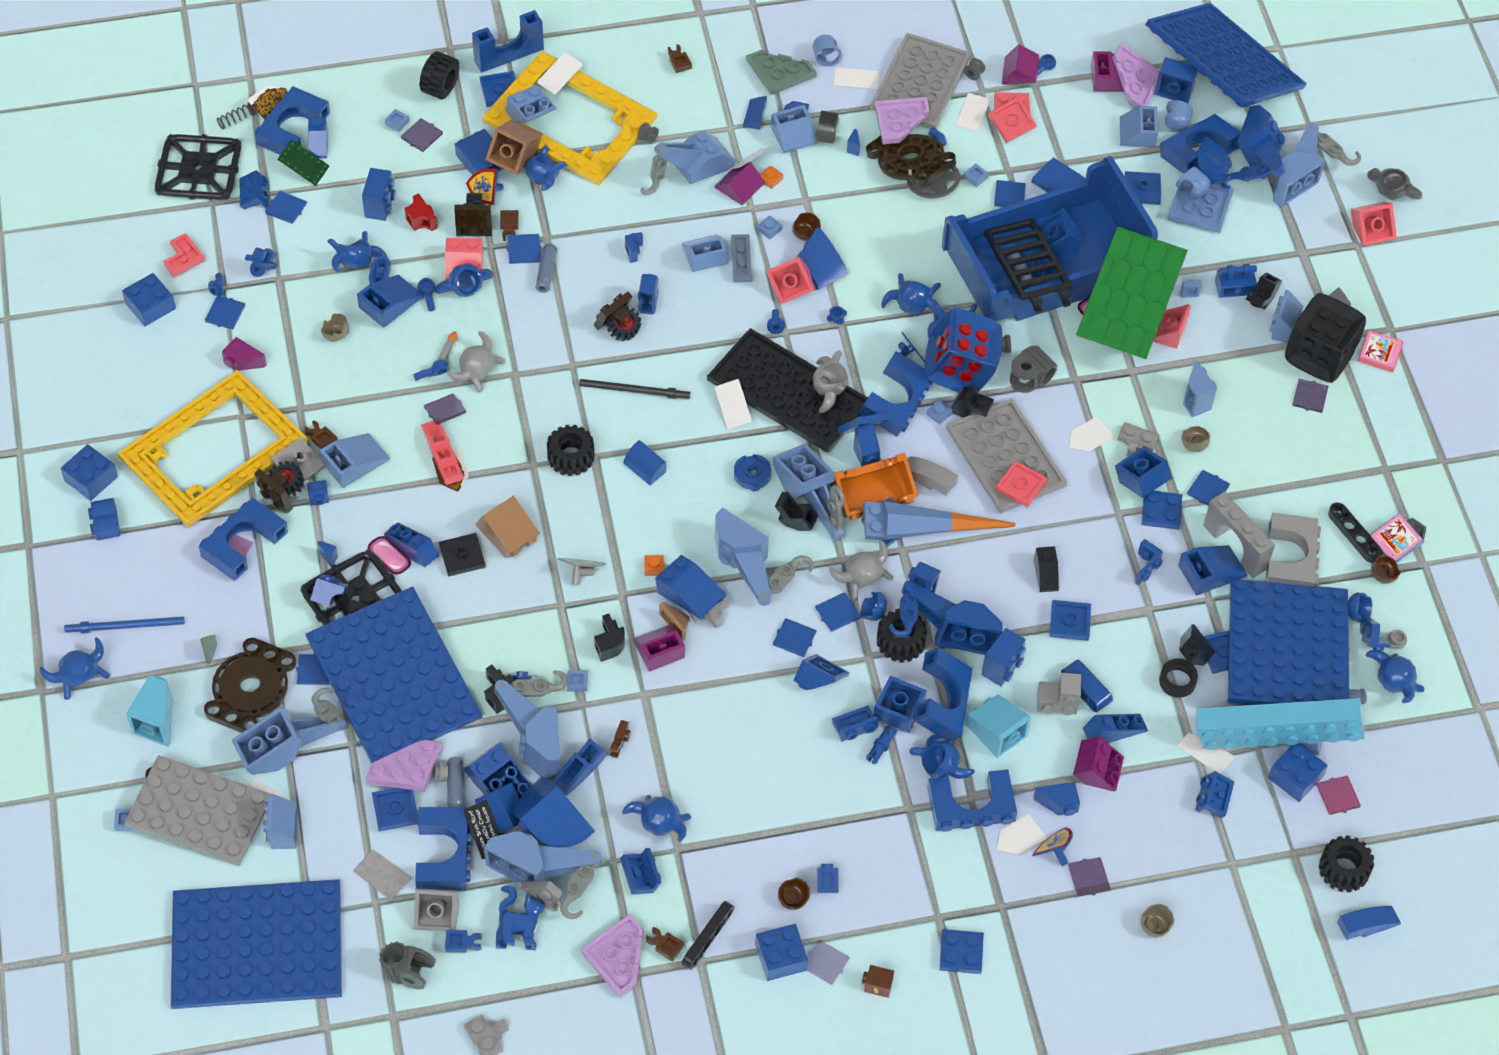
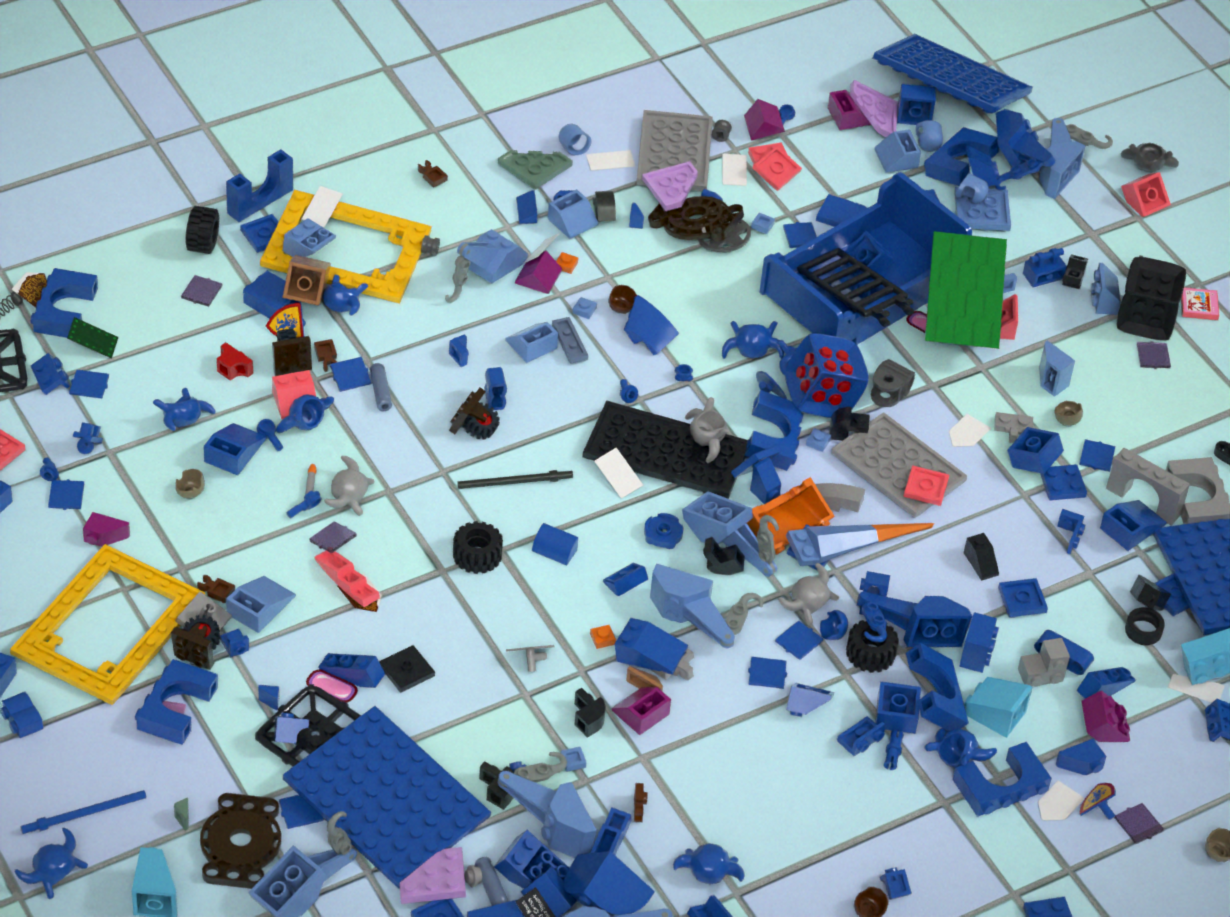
camera: 20 degrees left, 10 degrees down
slope [308,117,328,158] -> none
blue brick [362,168,396,221] -> none
blue plate [369,256,391,284] -> none
medium blue plate [385,109,410,132] -> none
medium nougat slope [475,495,540,558] -> none
coral slope [766,256,814,304] -> none
none -> blue slope [603,563,648,596]

